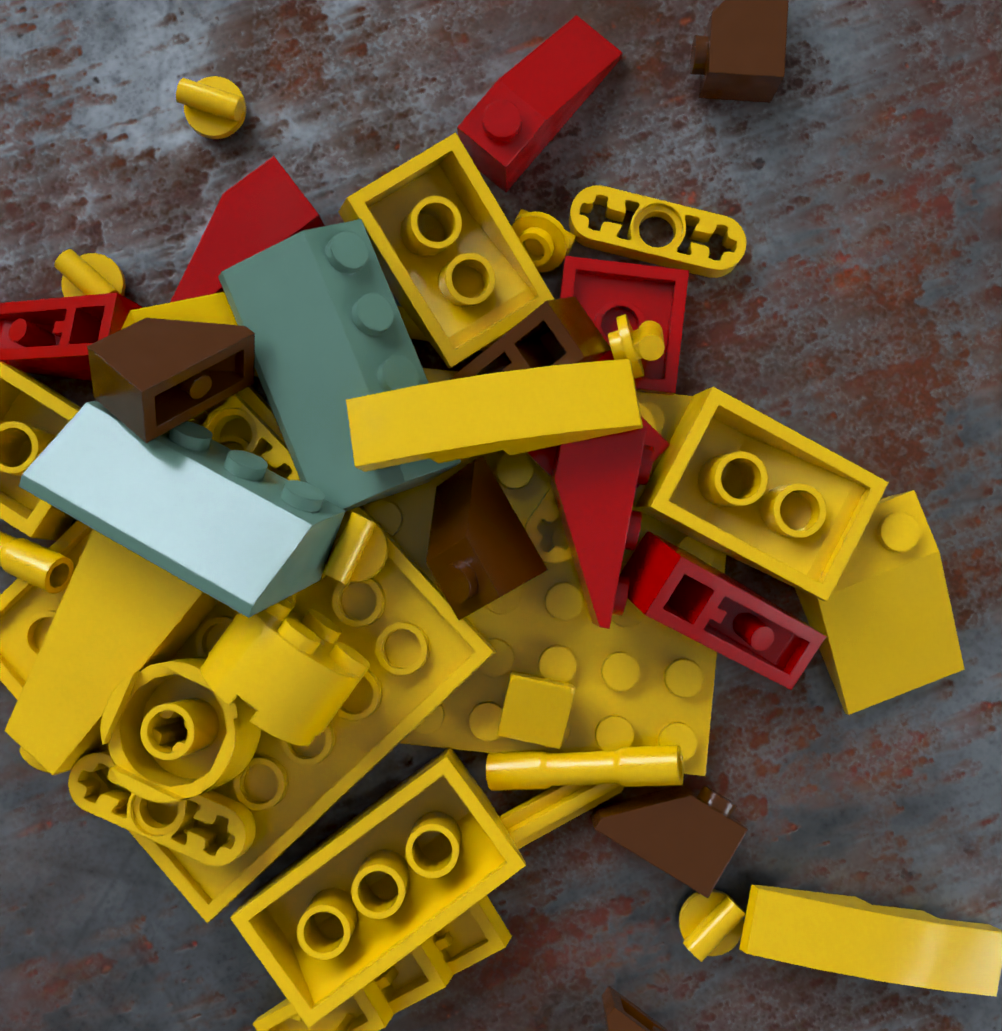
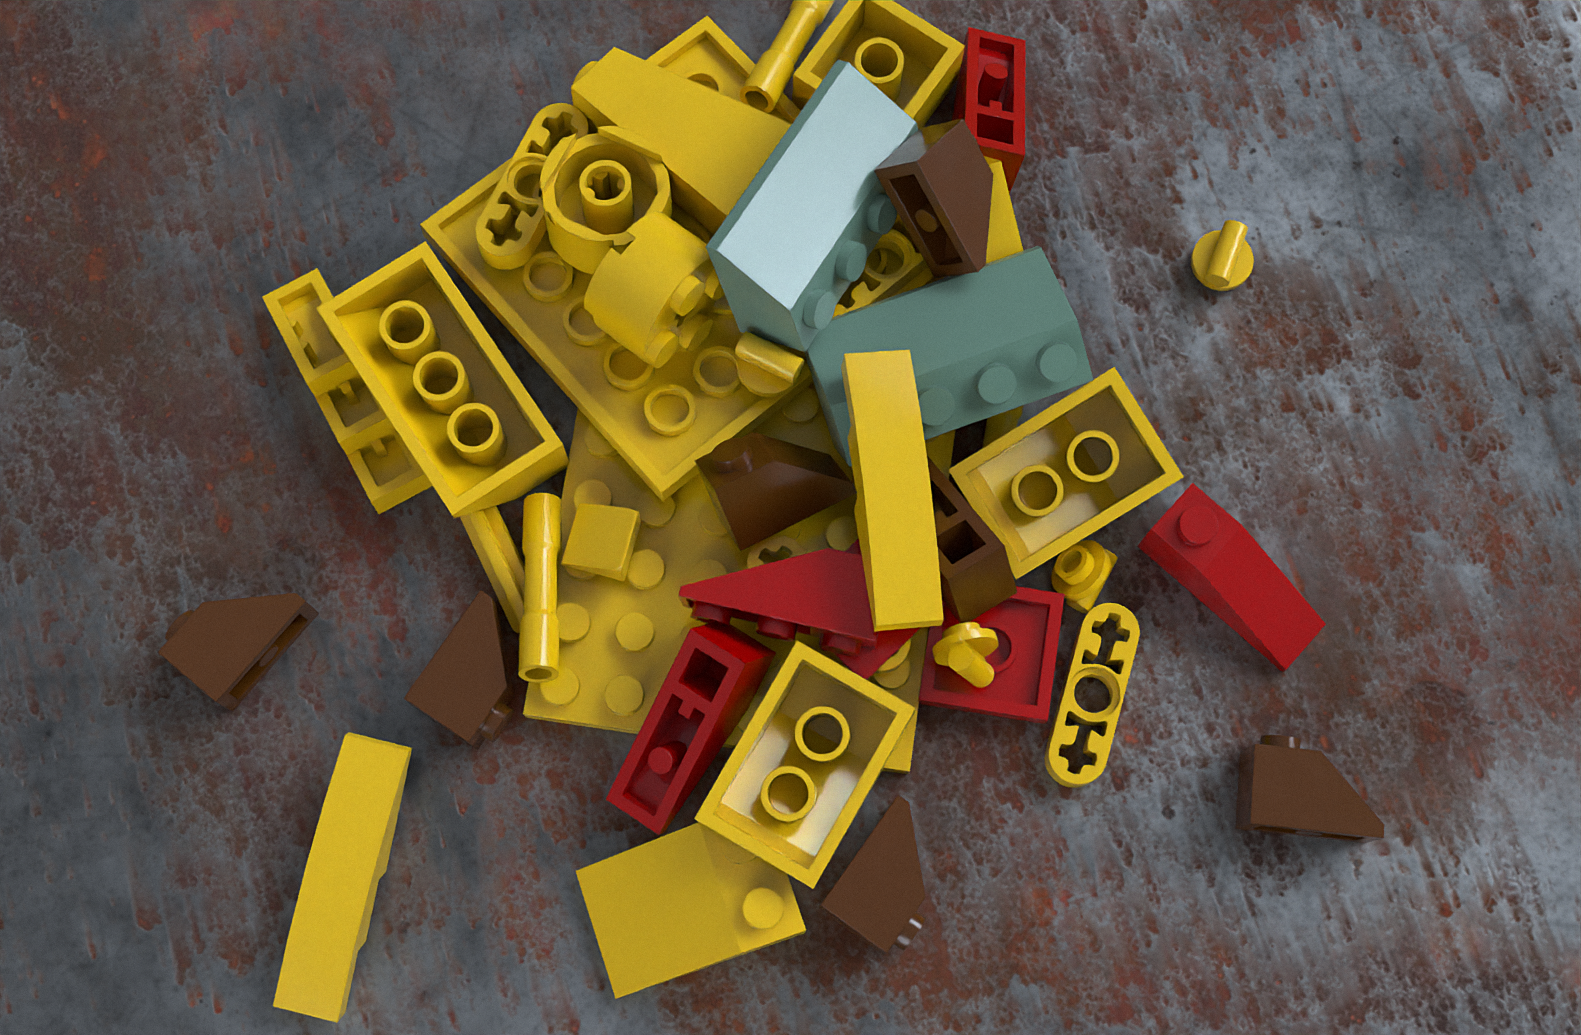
camera: 85 degrees right, 10 degrees down
yellow plate [54,249,126,297] -> none
red slope [170,156,325,302] -> none
yellow plate [679,889,746,962] -> none
none -> reddish brown slope [819,795,926,955]

